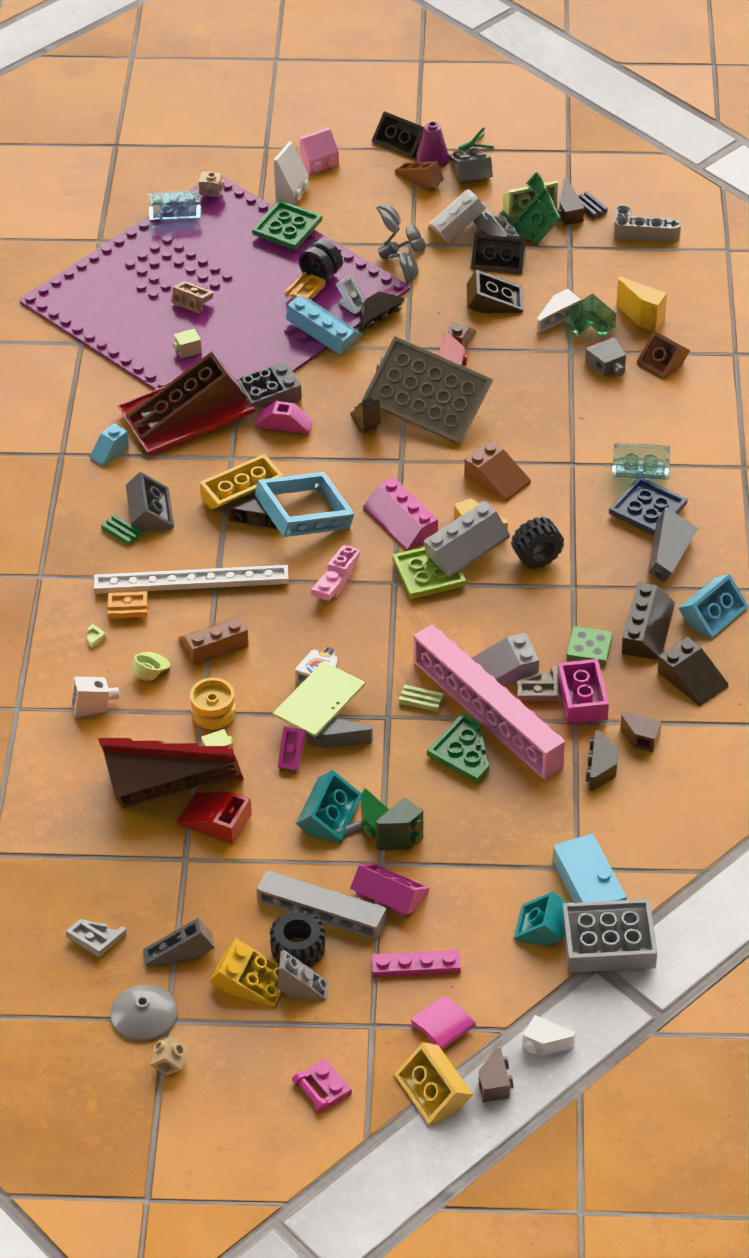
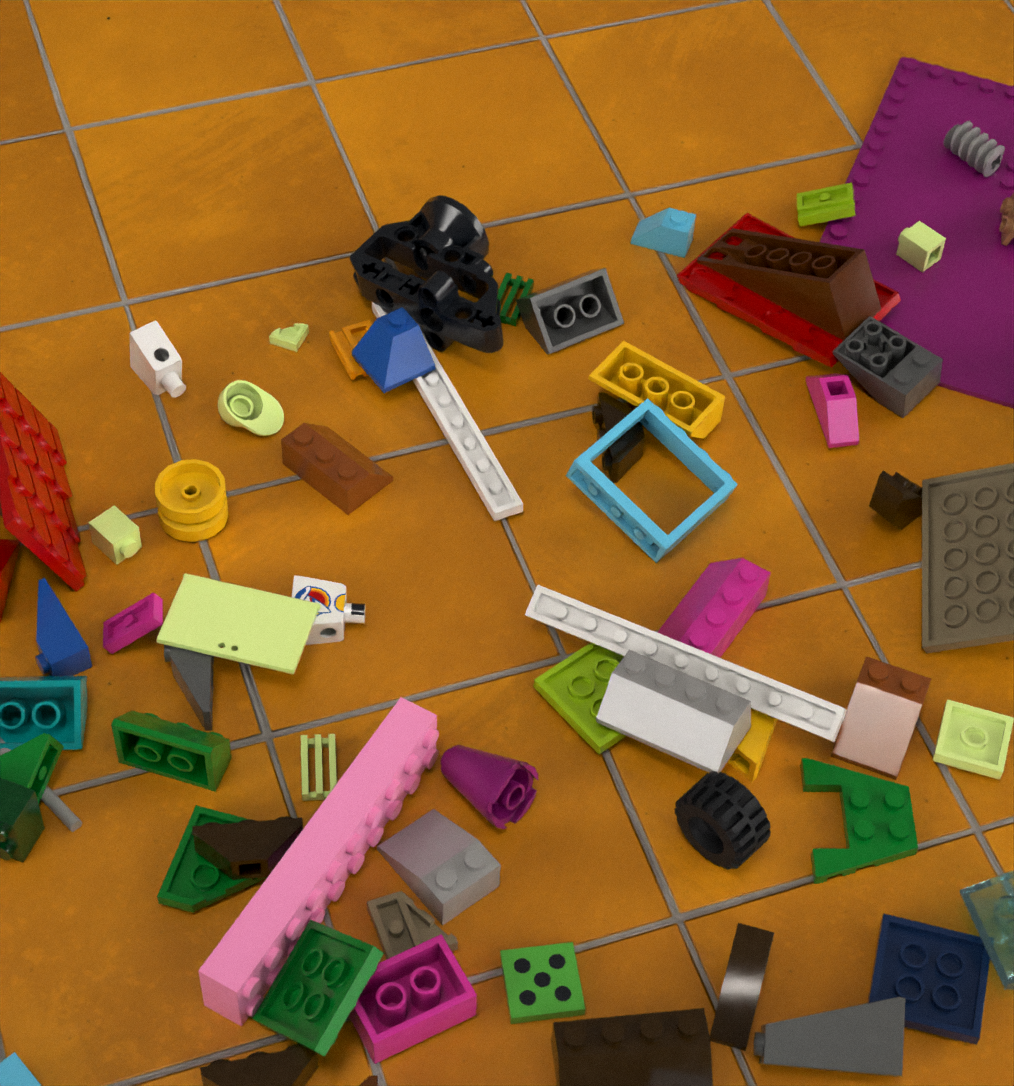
camera: 65 degrees right, 5 degrees up
bright pink slope [311,545,361,601] -> none
none -> blue slope [35,578,92,676]
none -> green slope [111,710,232,792]
none -> dark brown slope [192,817,303,880]
none -> green plate [252,920,384,1057]
none -> black piece [350,195,504,353]
none -> blue slope [352,307,435,393]
none -> magenta cone [440,745,538,829]
none -> white plate [525,585,847,742]
none -> dark brown slope [710,923,774,1051]
none -> lime plate [797,183,856,227]
none -> green wing [800,758,918,884]
none -> yellowish green plate [932,699,1014,780]
none -> light grey piece [943,121,1005,178]

